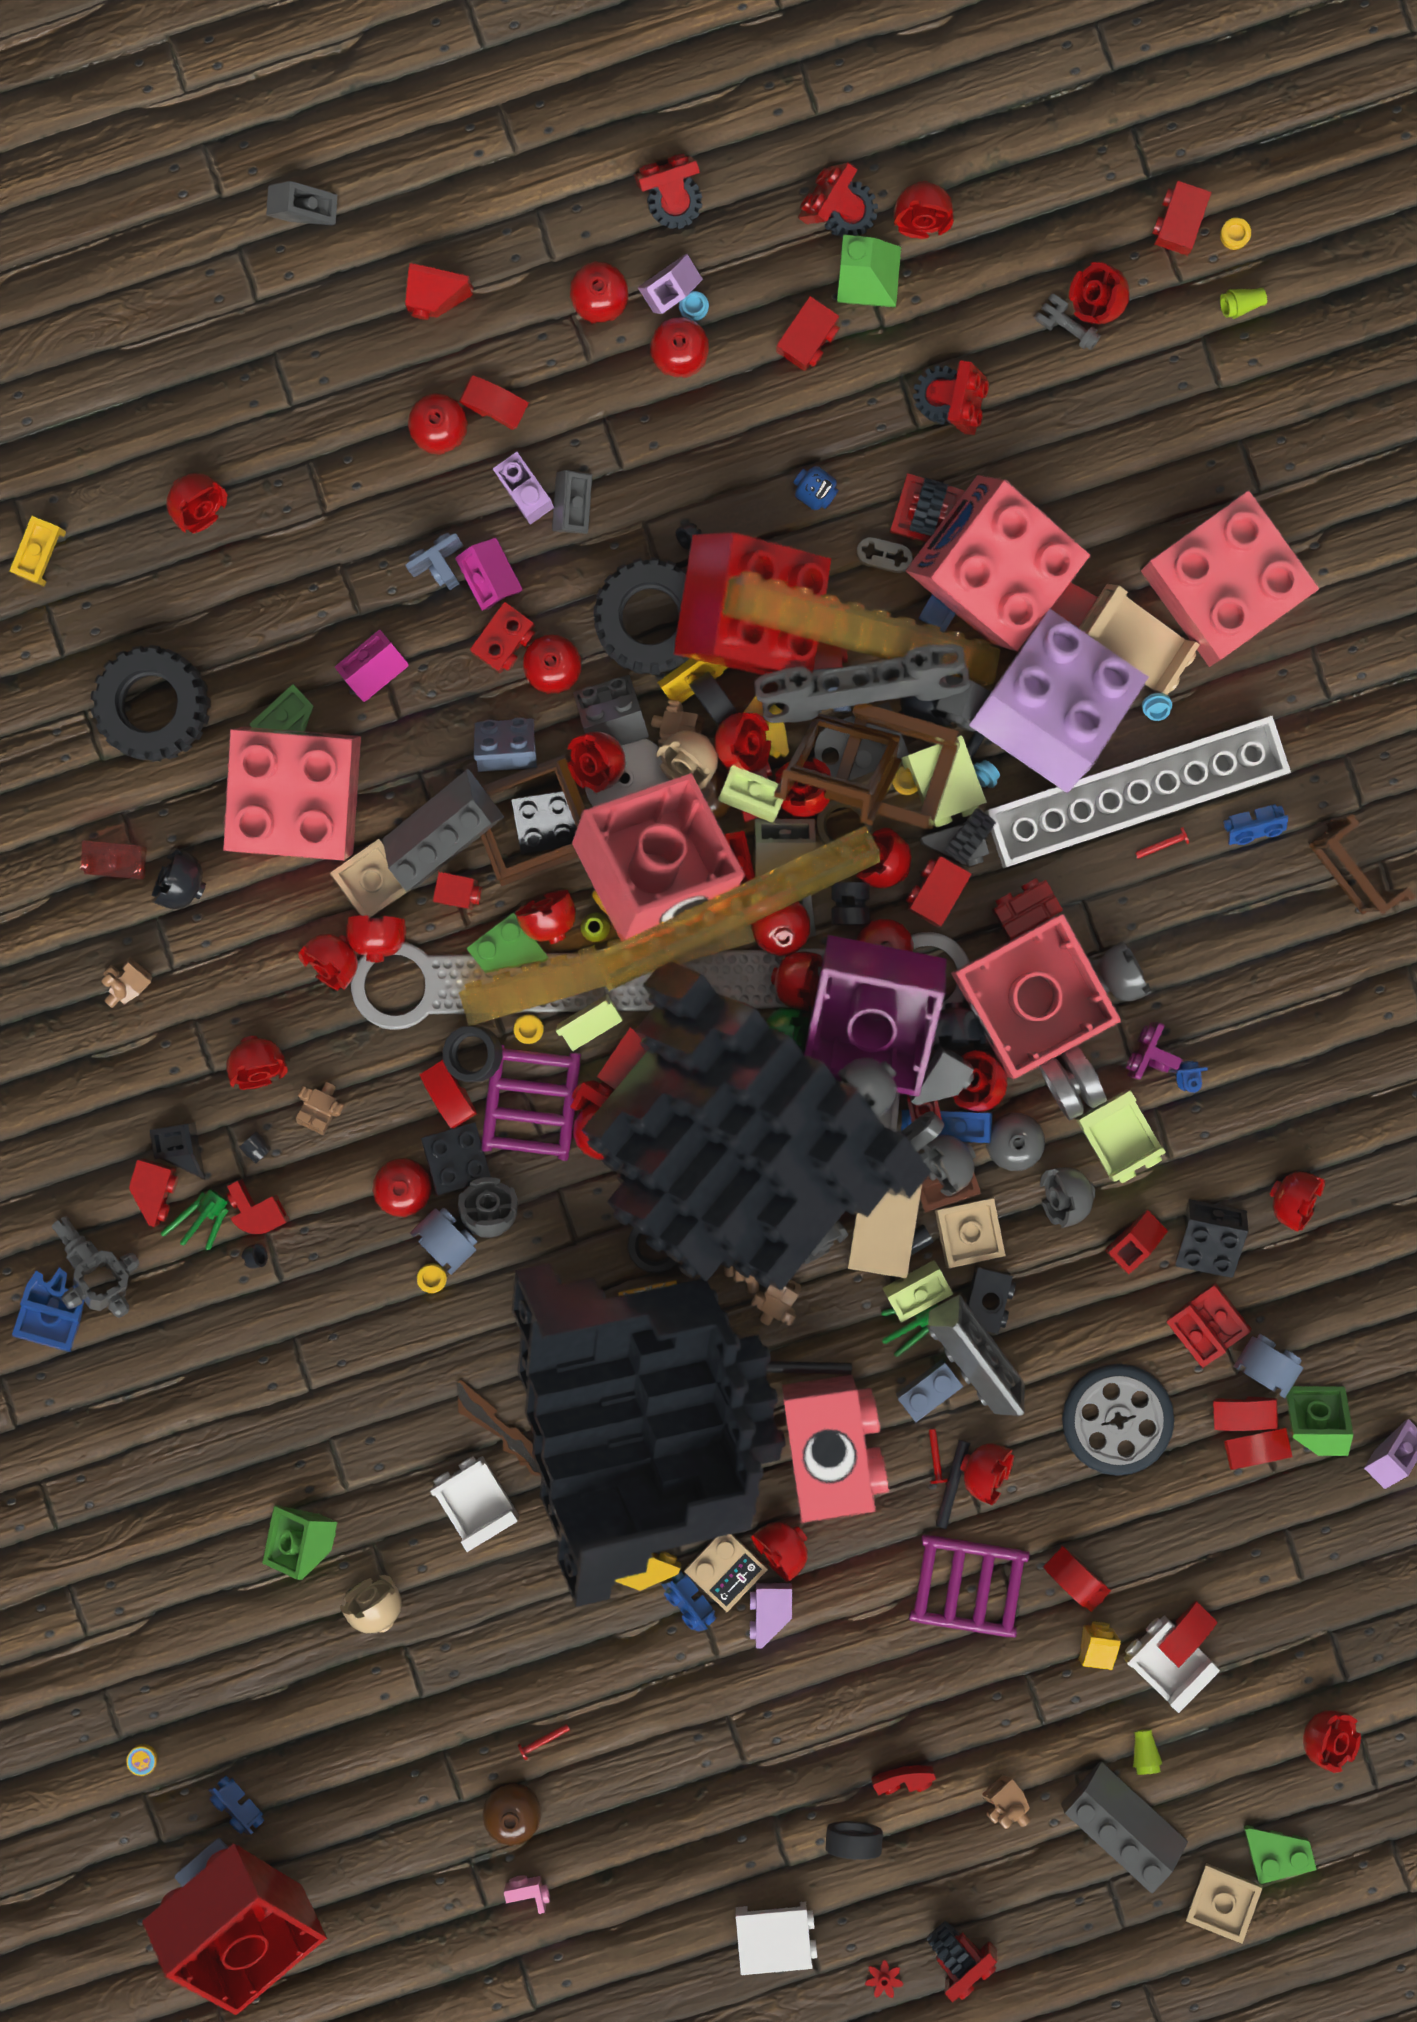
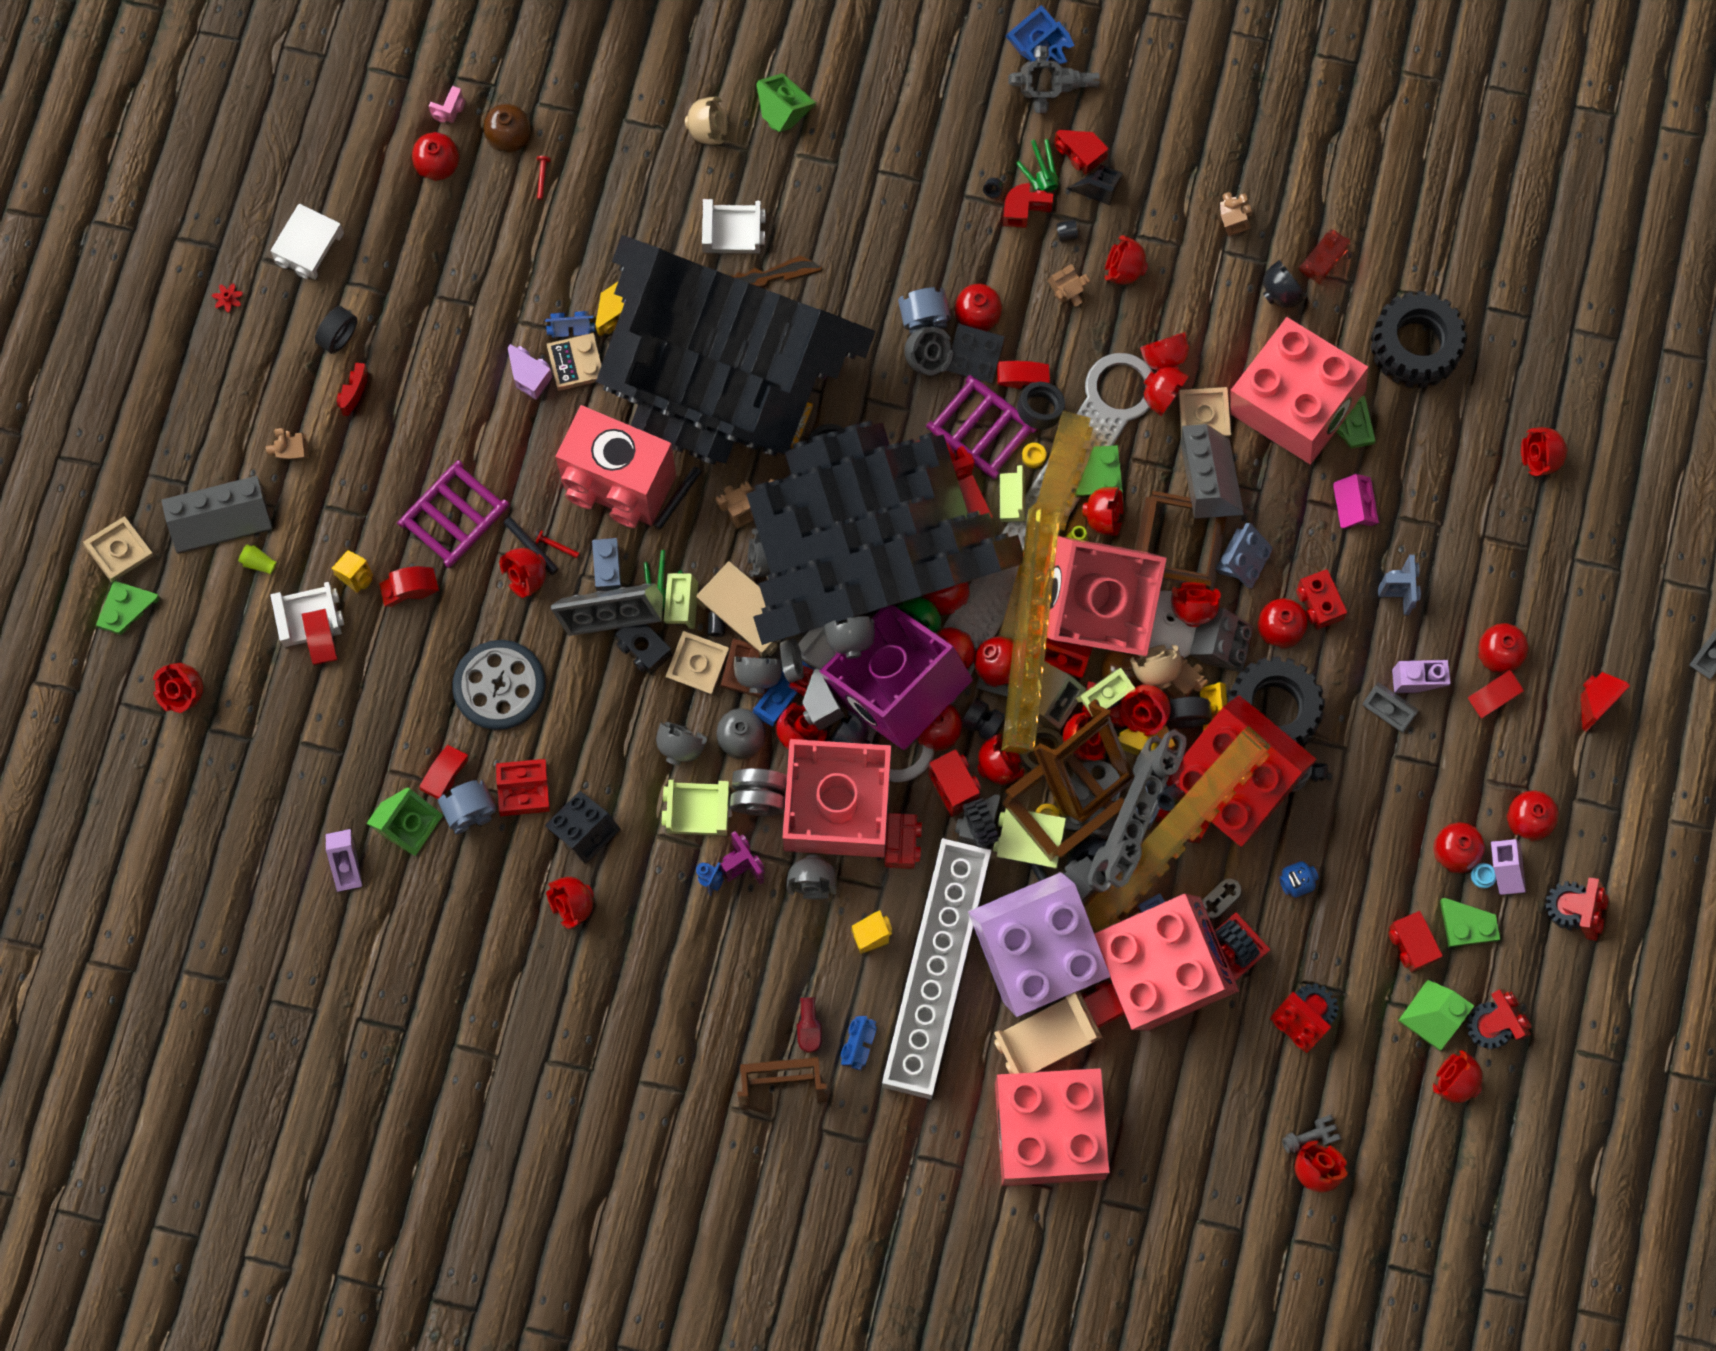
camera: 120 degrees right, 15 degrees down
yellow panel [10,516,66,586] -> none
yellow tile [417,1263,447,1293] -> none
red brick [433,872,482,910] -> none
dark pink panel [455,538,522,611] -> none
hinge [511,791,577,854] -> none
red cylinder [751,1521,808,1582] -> none
plate [926,1921,997,2002] -> none
medium azure plate [973,760,1000,788] -> none
red slope [1104,1209,1168,1274] -> none
red pin [1135,827,1190,859] -> none
medium azure plate [1142,693,1172,721] -> none
red brick [1152,181,1212,256] -> none
yellow tile [1220,218,1251,250] -> none
lime cone [1220,287,1267,319] -> none
red slope [1224,1428,1293,1470] -> none
none -> red cylinder [412,132,460,181]
none -> dark red arm [796,997,822,1053]
none -> yellow slope [852,911,892,954]
none -> black hose [1157,784,1185,811]
none -> bright green wing [1440,898,1500,948]

